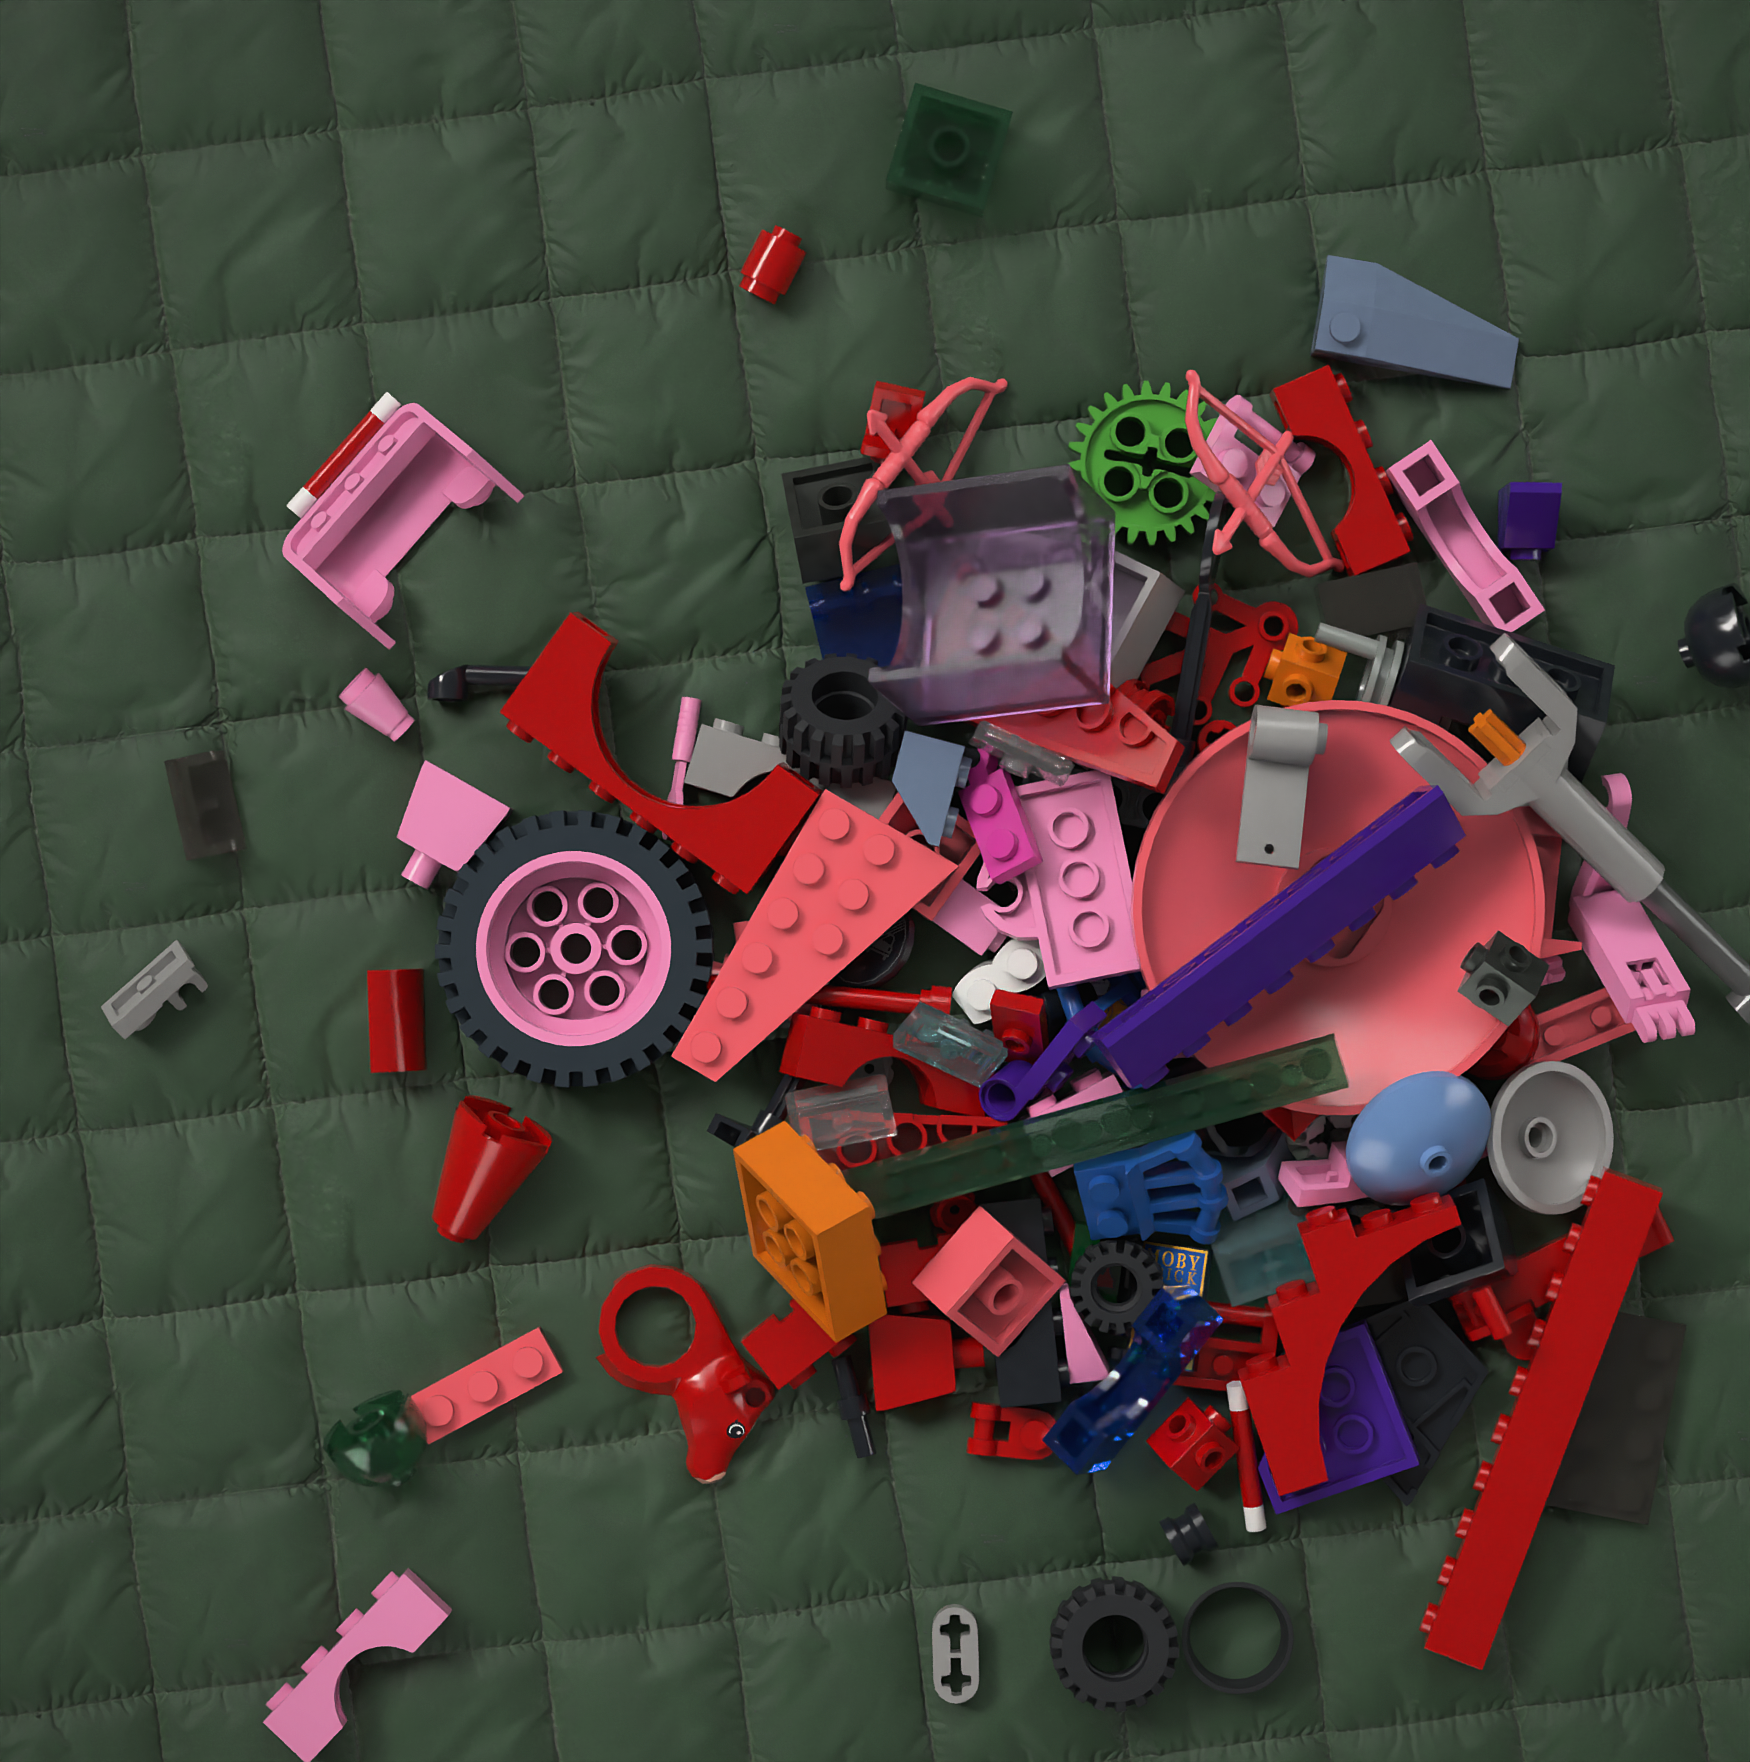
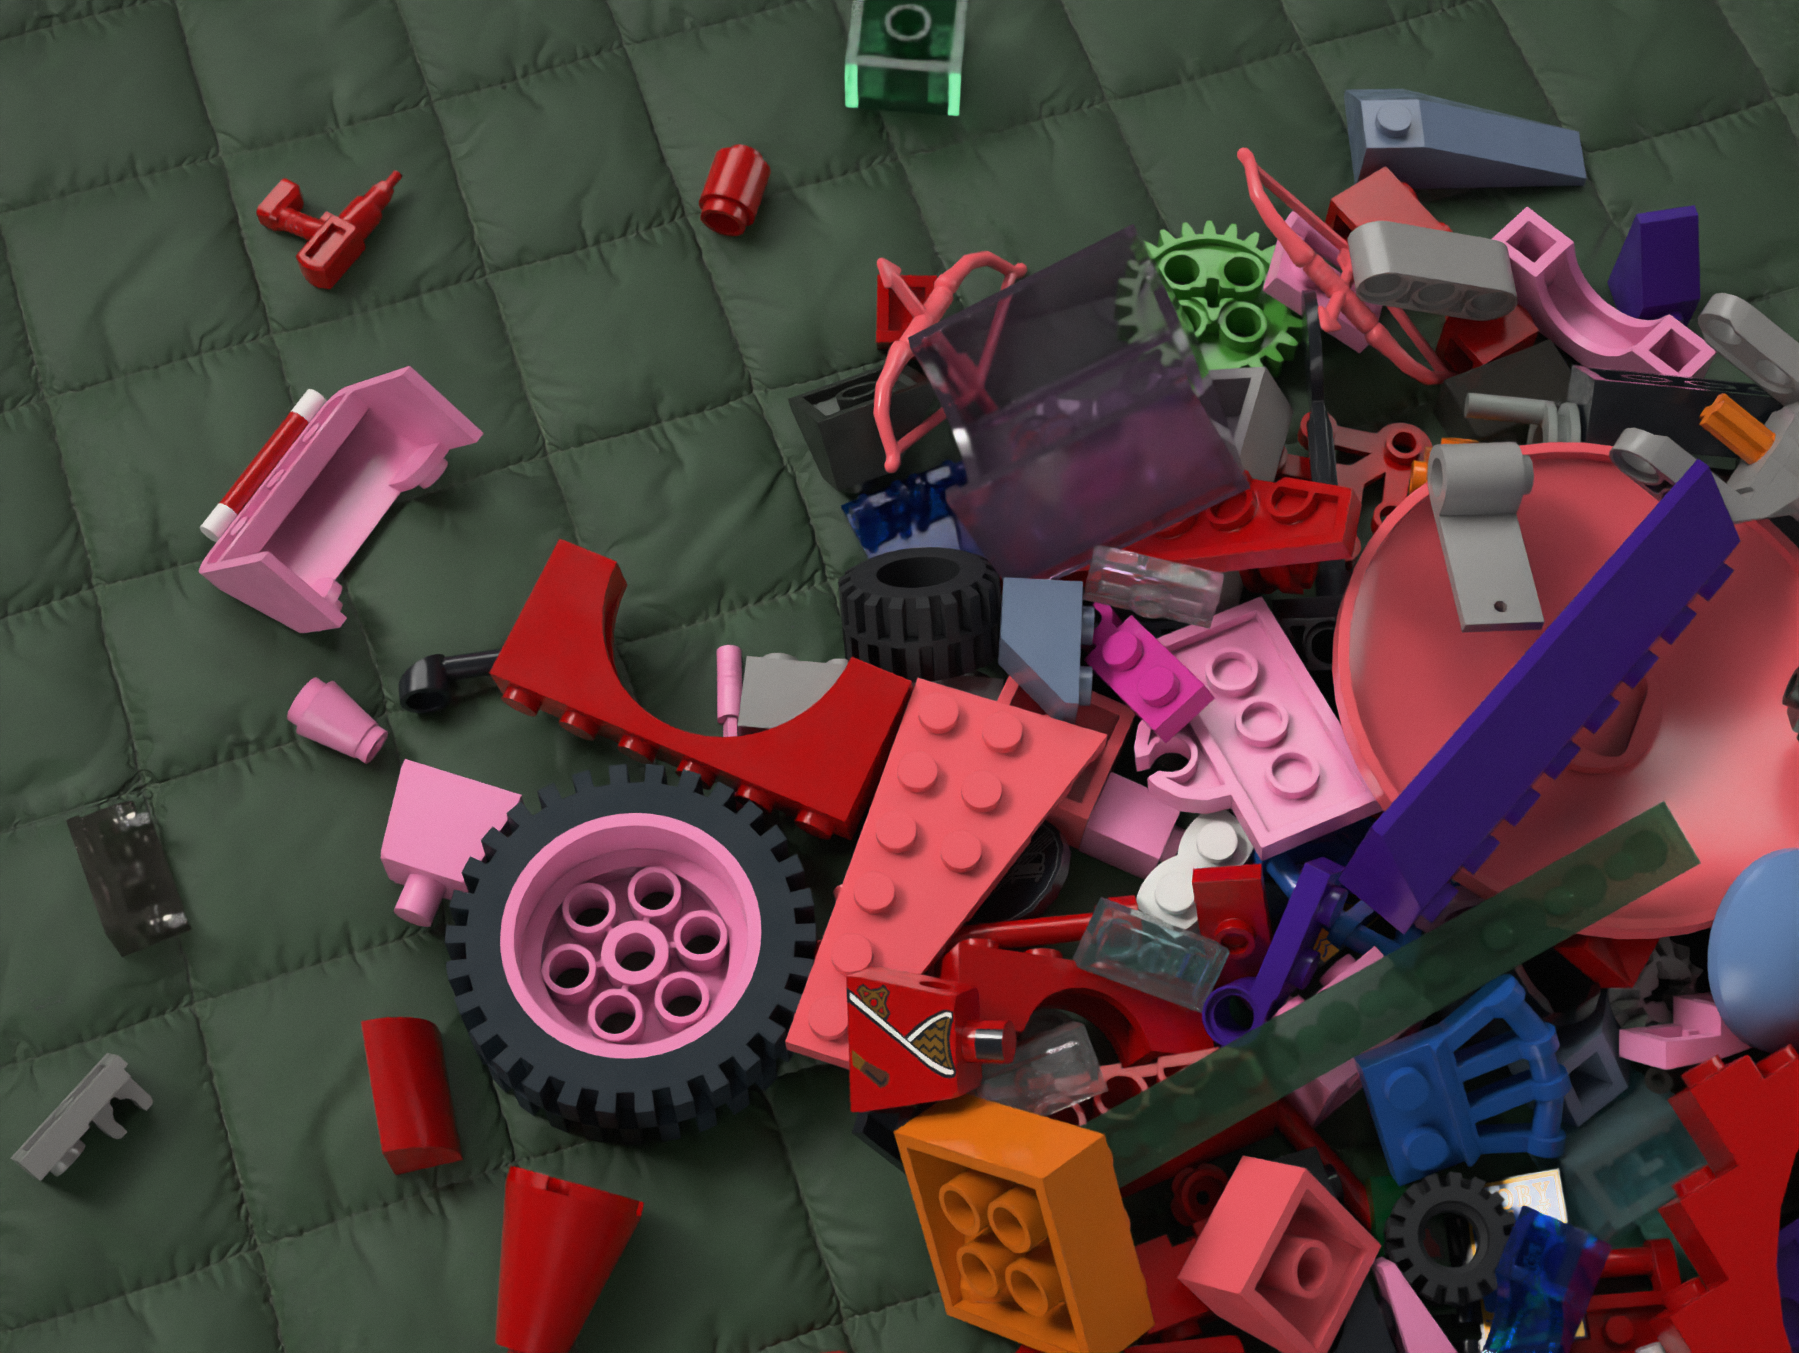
camera: 10 degrees left, 25 degrees down
none -> red piece [256,170,403,289]
none -> red torso [846,967,1016,1112]
none -> light grey beam [1347,221,1518,321]

